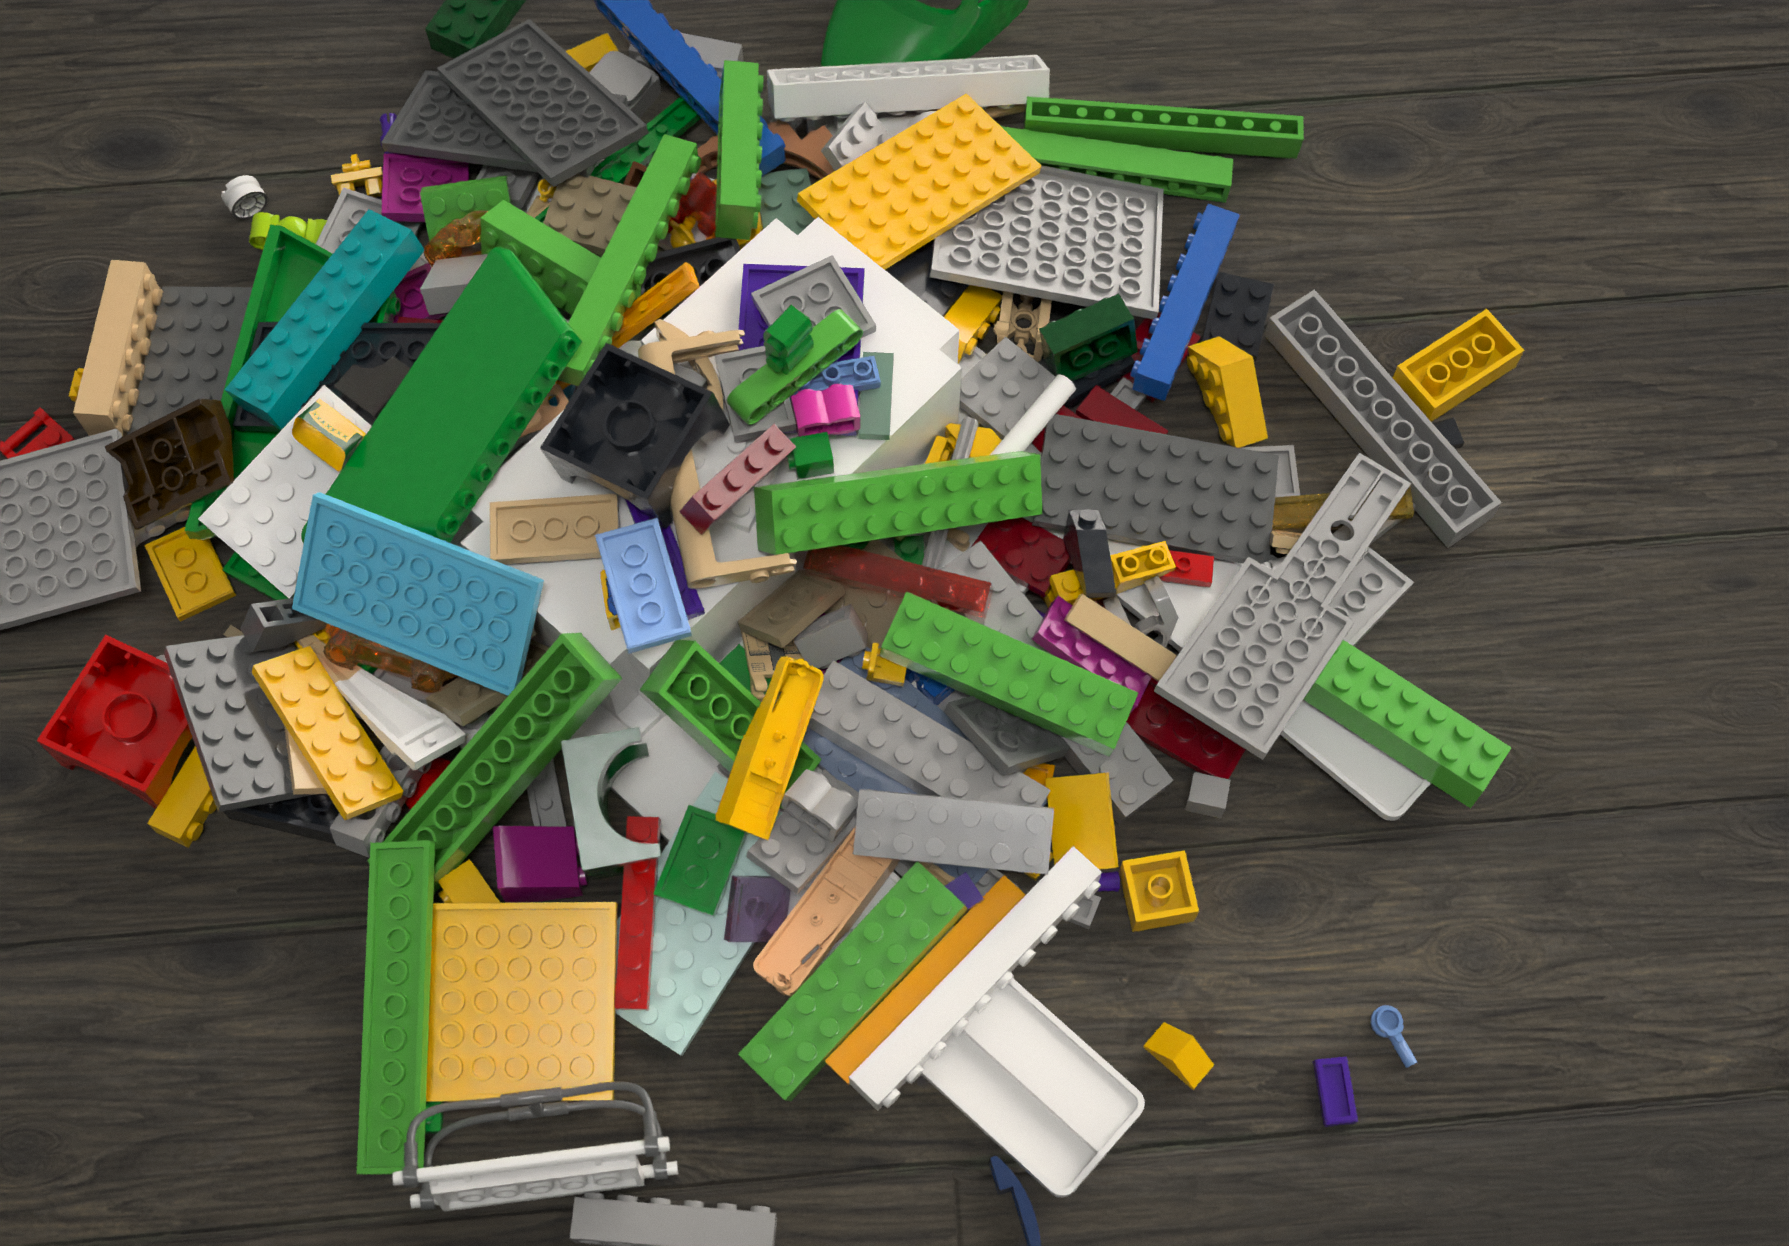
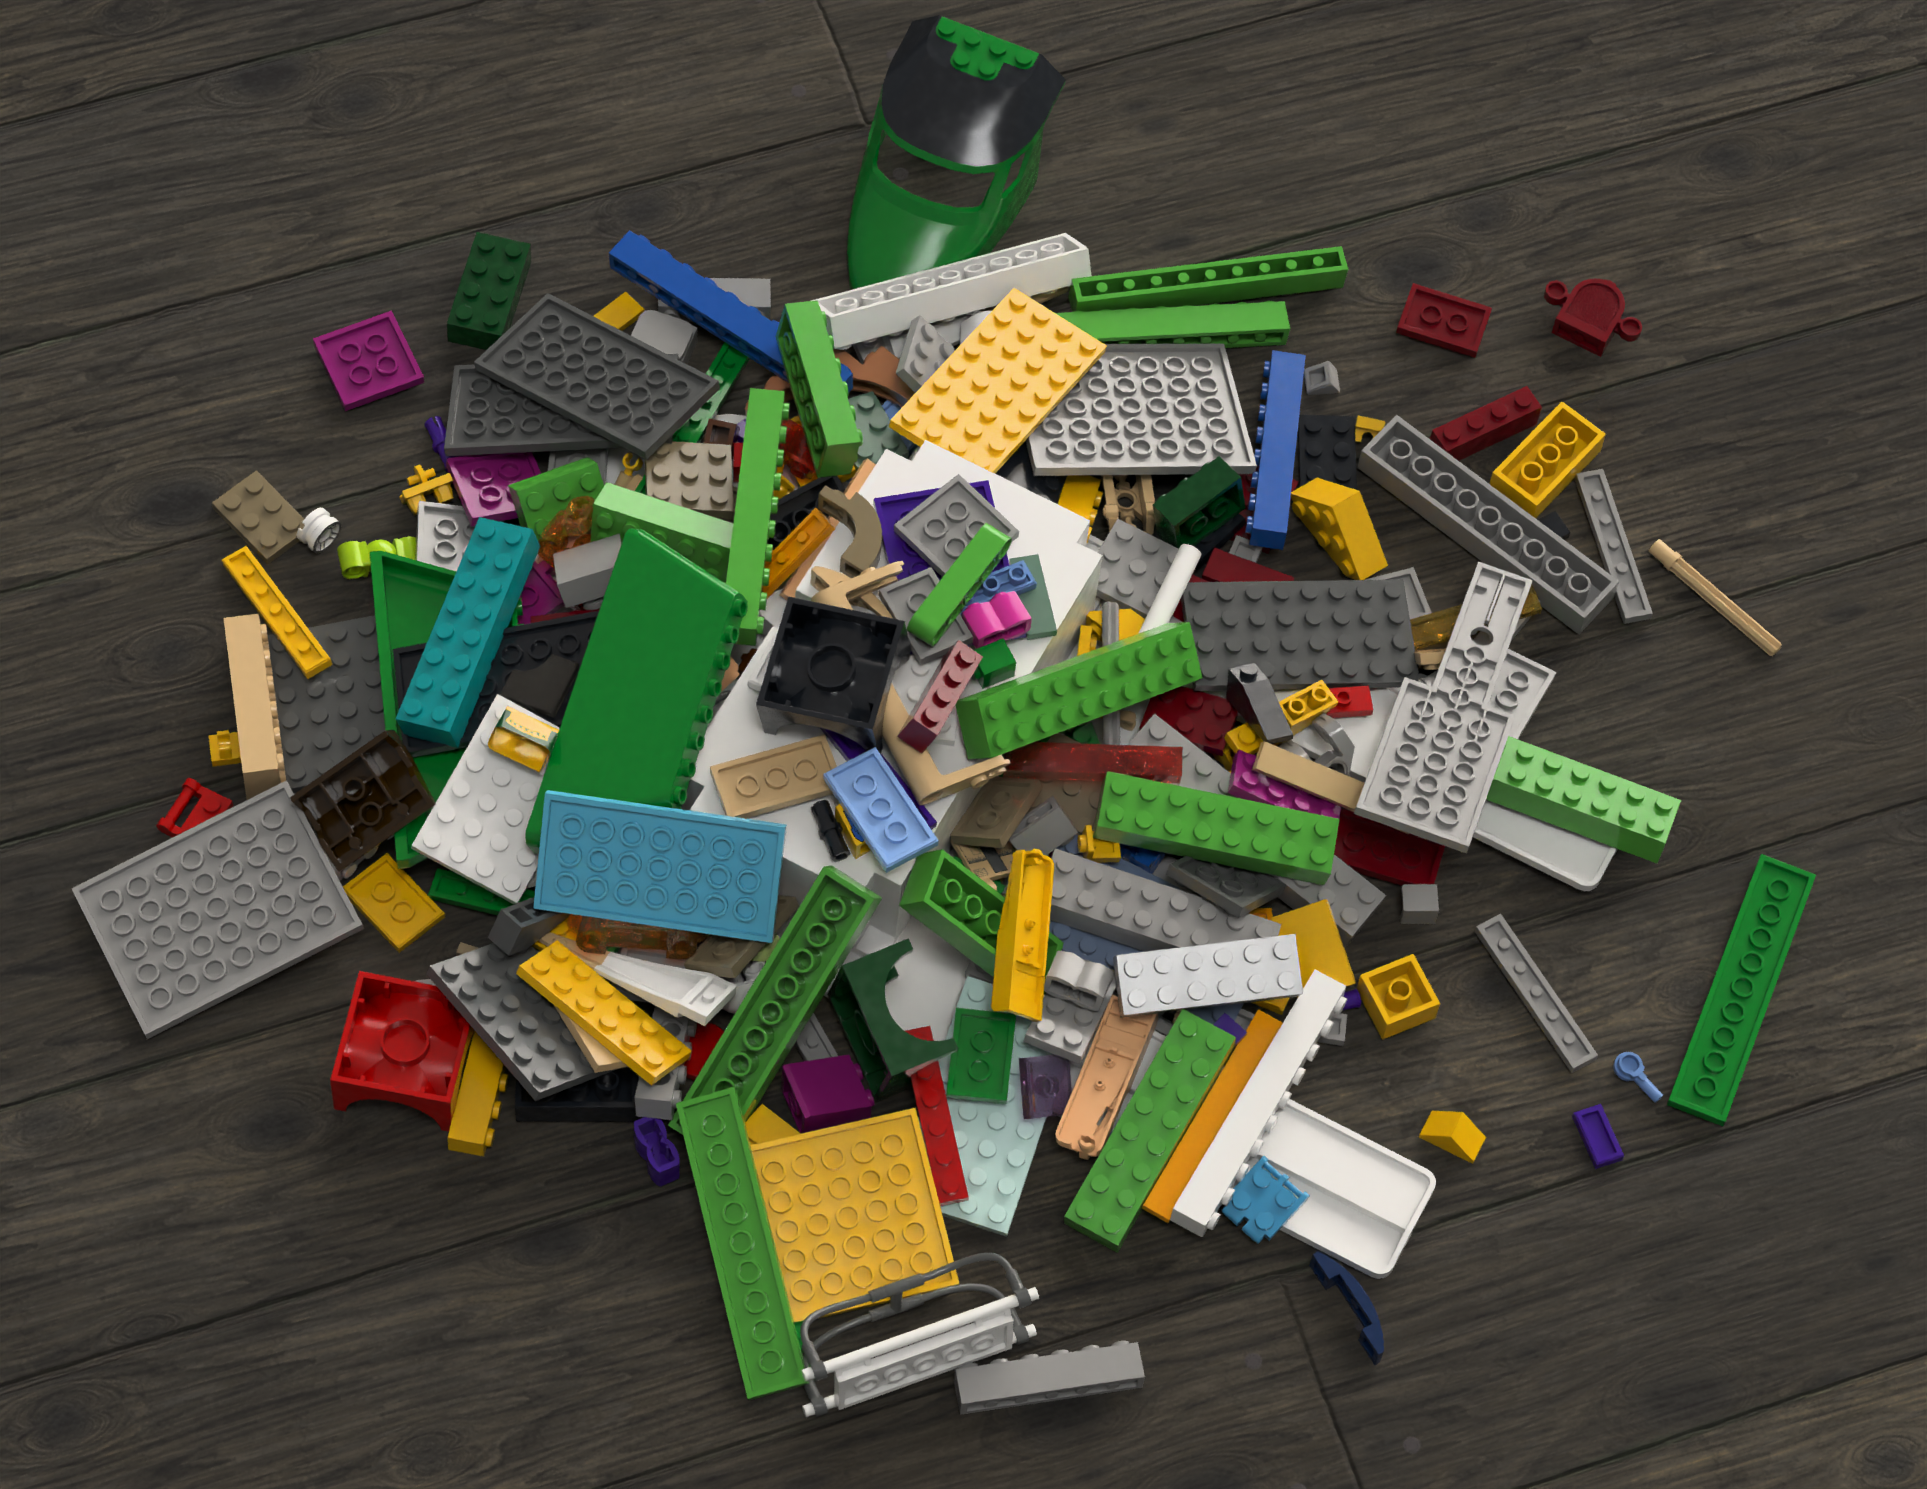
camera: 20 degrees left, 5 degrees down
green brick [763,305,814,375] -> none
none -> dark tan plate [212,470,305,565]
none -> yellow tile [221,546,333,679]
none -> magenta plate [313,310,424,411]
none -> dark purple brick [634,1117,680,1187]
none -> black pin [811,800,850,862]
none -> dark tan arch [818,485,882,578]
none -> dark azure plate [1221,1156,1310,1244]
none -> light grey slope [1304,361,1340,395]
none -> yellow tile [1355,415,1385,442]
none -> dark red plate [1396,283,1492,358]
none -> dark red brick [1430,386,1542,461]
none -> light grey plate [1475,914,1598,1073]
none -> dark red piece [1544,278,1642,357]
none -> light grey plate [1575,469,1653,624]
none -> tan axle [1649,539,1782,656]
none -> green plate [1667,854,1816,1126]

